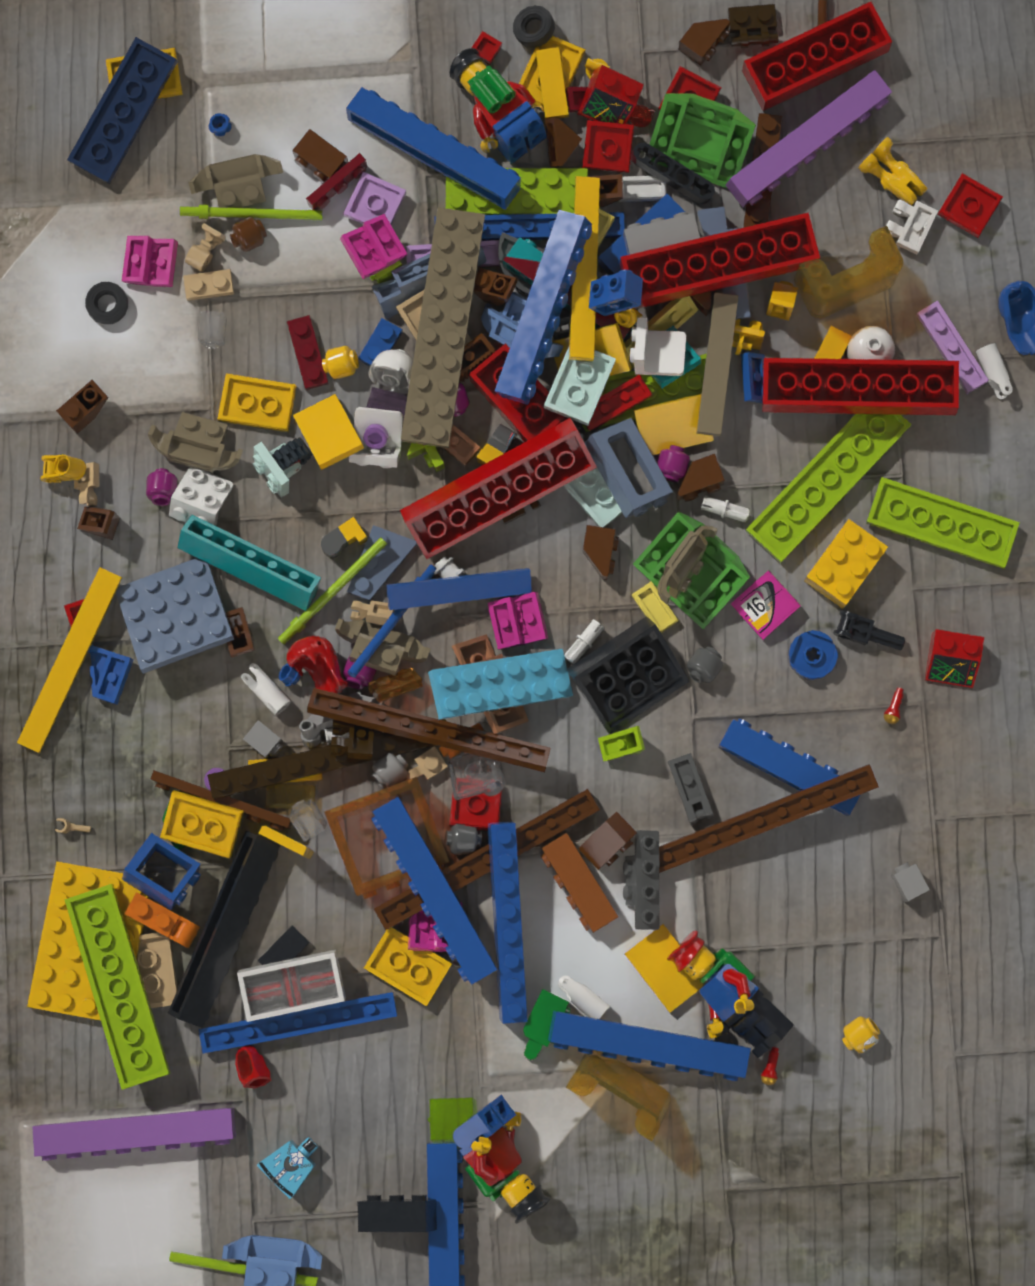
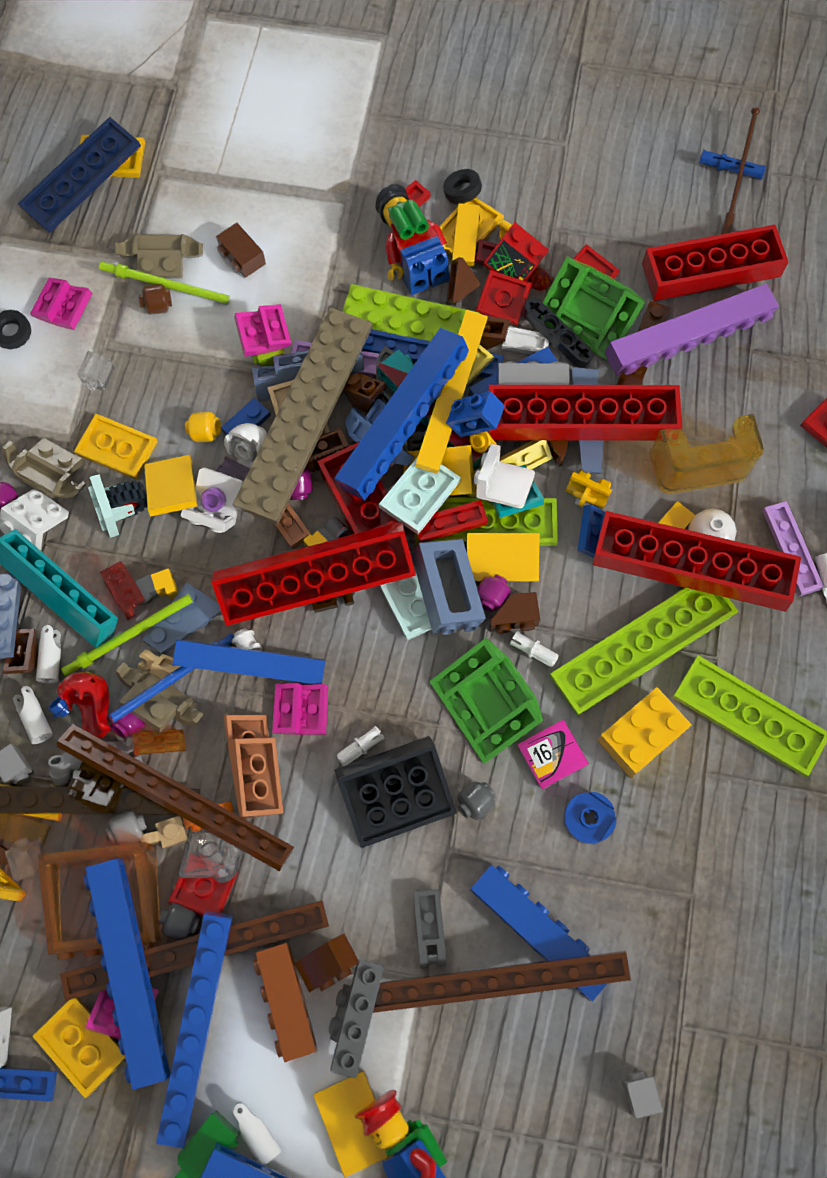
camera: 10 degrees right, 10 degrees down
tan plate [183,269,234,301] -> none
tan leg [185,223,226,272] -> none
blue plate [208,113,232,137] -> none
dark red plate [287,315,329,390] -> none
dark red plate [306,153,367,210] -> none
lavender plate [343,172,406,225] -> none
blue brick [346,87,521,210] -> none
lime slope [407,443,445,473] -> none
medium azure plate [428,649,573,720] -> none
reddish brown slope [583,525,619,580] -> none
lime slope [598,726,645,762] -> none
light yellow tile [631,581,679,633] -> none
dark tan plate [658,526,718,604] -> none
reddish brown slope [678,19,730,66] -> none
dark tan tile [696,293,738,437] -> none
dark brown plate [728,4,778,48] -> none
yellow slope [766,281,798,321] -> none
black connector [833,610,905,651] -> none
yellow piece [858,137,927,206] -> none
white plate [882,200,938,255] -> none
red piece [884,688,904,724] -> none
slope [925,629,984,688] -> none
none -> white piece [36,625,61,683]
none -> clear red bracket [100,561,145,621]

